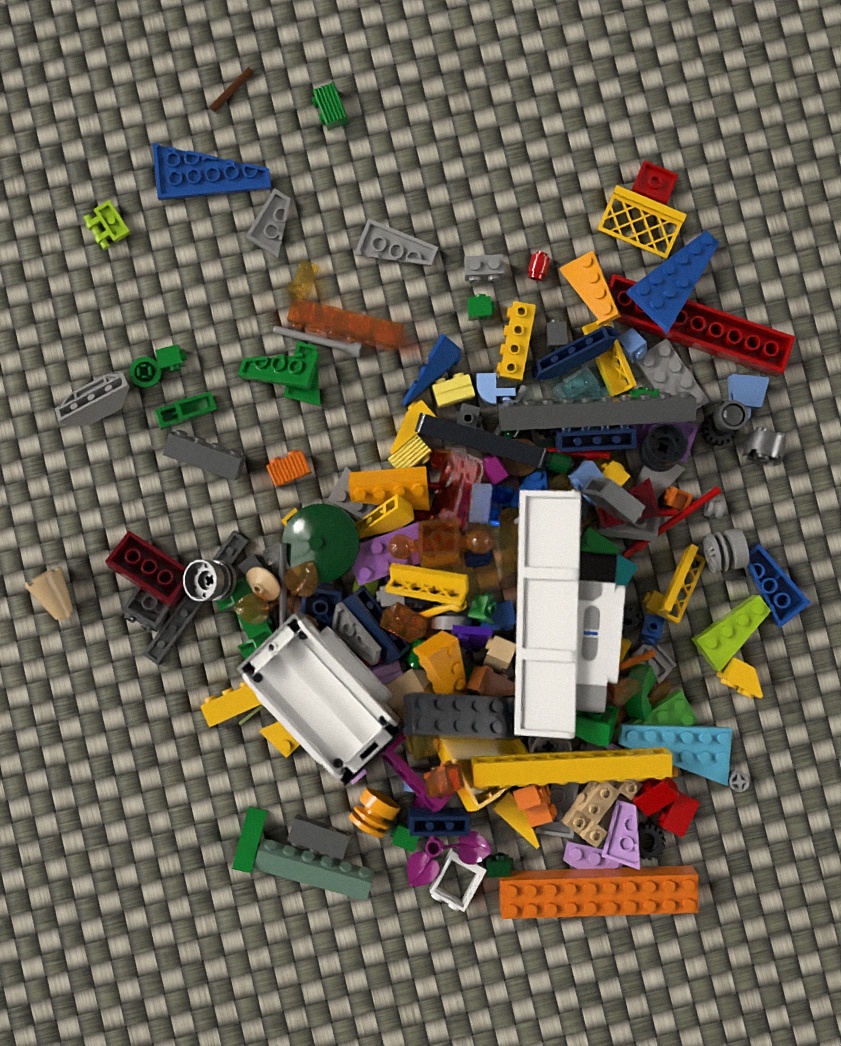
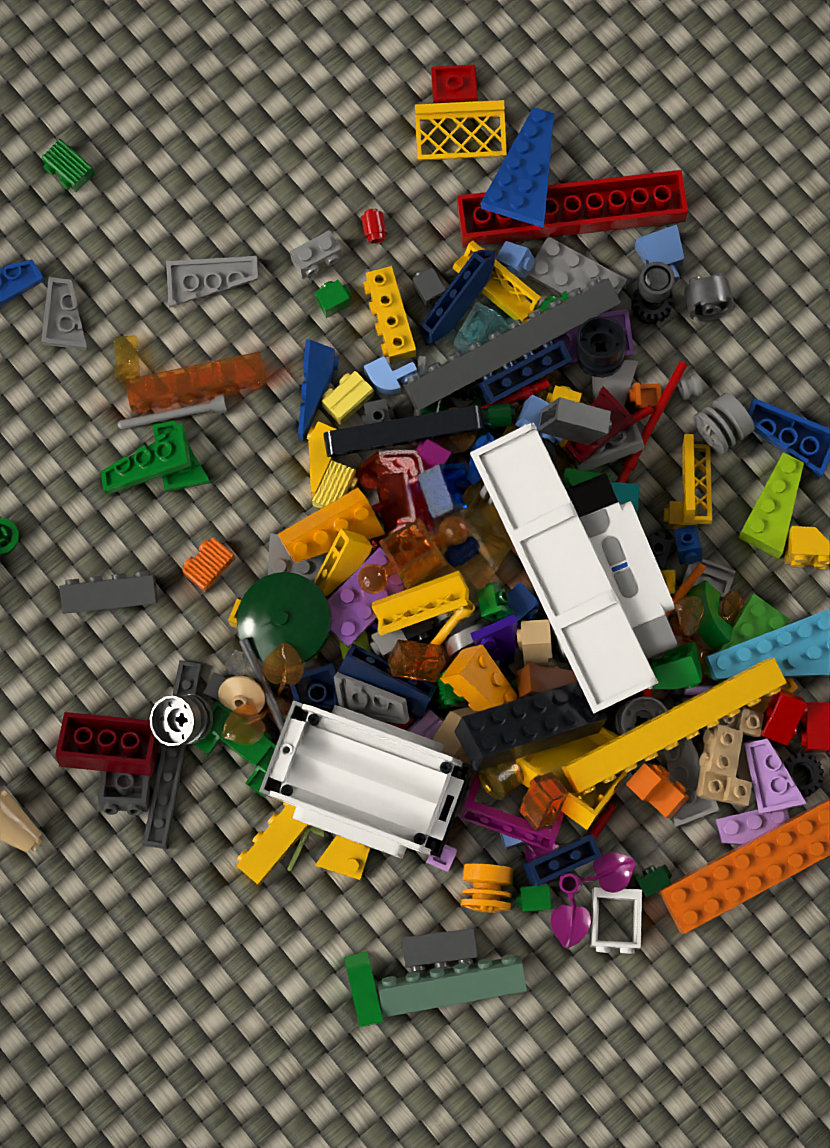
camera: 25 degrees left, 10 degrees down
green slope [154,391,217,431] -> none
green brick [155,344,187,372] -> none
yellow slope [492,789,539,849] -> none
light orange wing [559,250,621,325] -> none

